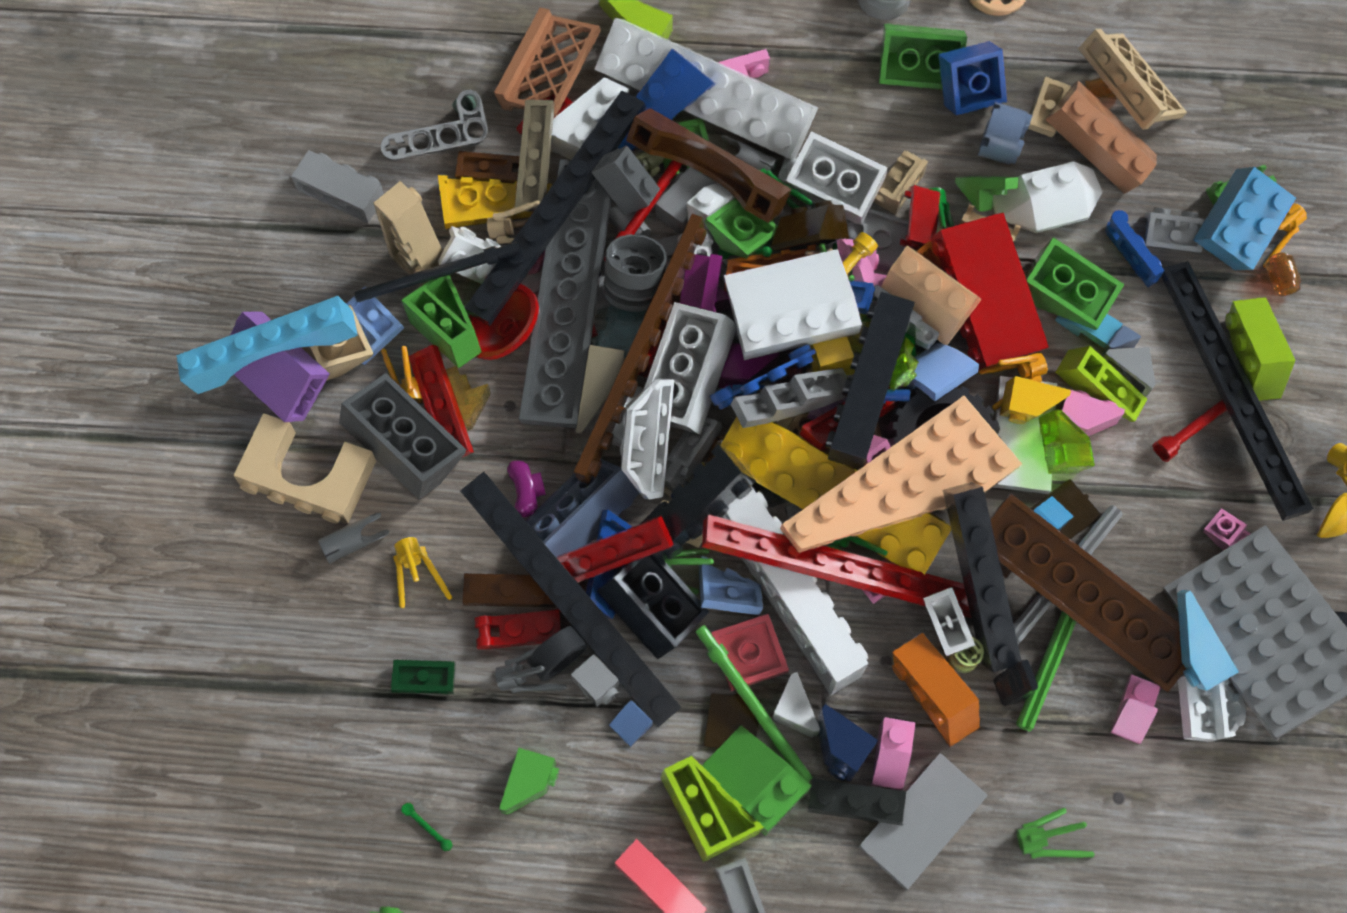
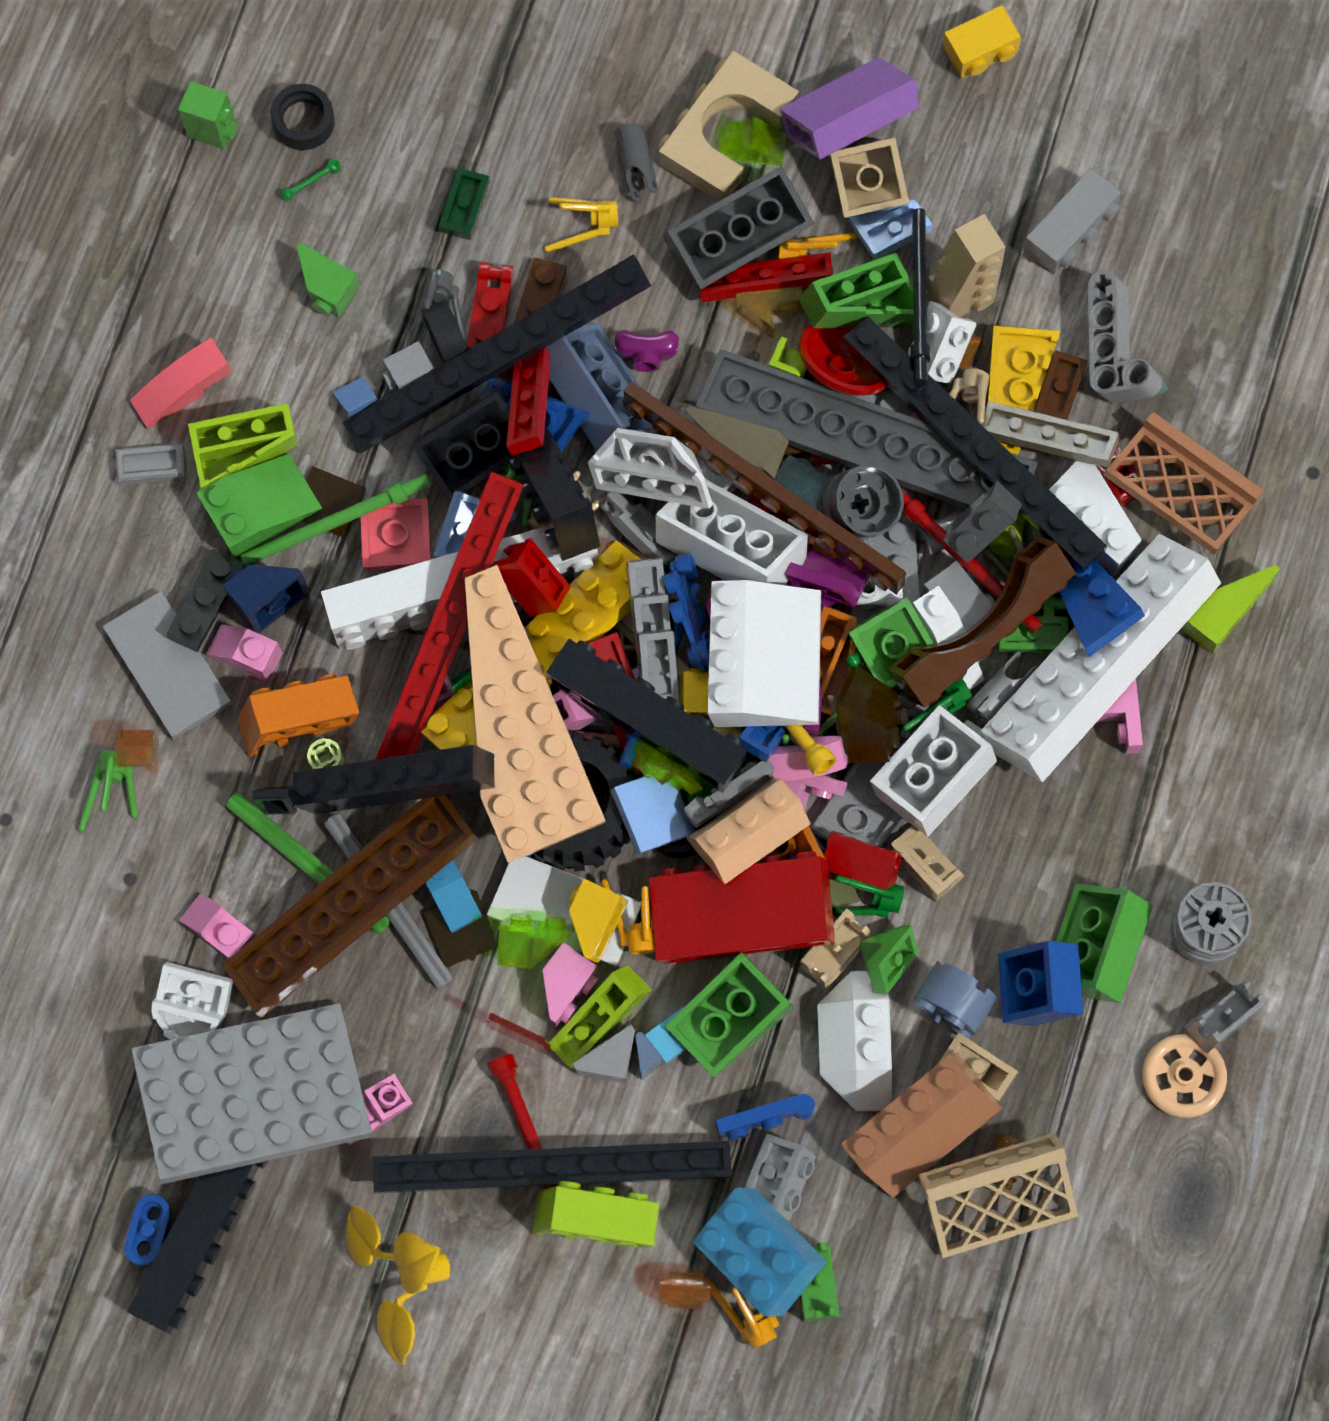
camera: 110 degrees right, 5 degrees up
medium azure arch [176,296,358,394] -> none
white slope [772,672,820,738] -> none
white slope [923,587,975,656] -> none
medium azure slope [1177,590,1239,691] -> none
none -> clear orange panel [117,730,159,773]
none -> black tyre [270,83,335,151]
none -> clear red piece [486,1013,551,1055]
none -> red hinge [491,538,571,617]
none -> clear neon green slope [718,117,786,167]
none -> lime panel [769,336,808,378]
none -> yellow brick [942,5,1021,79]

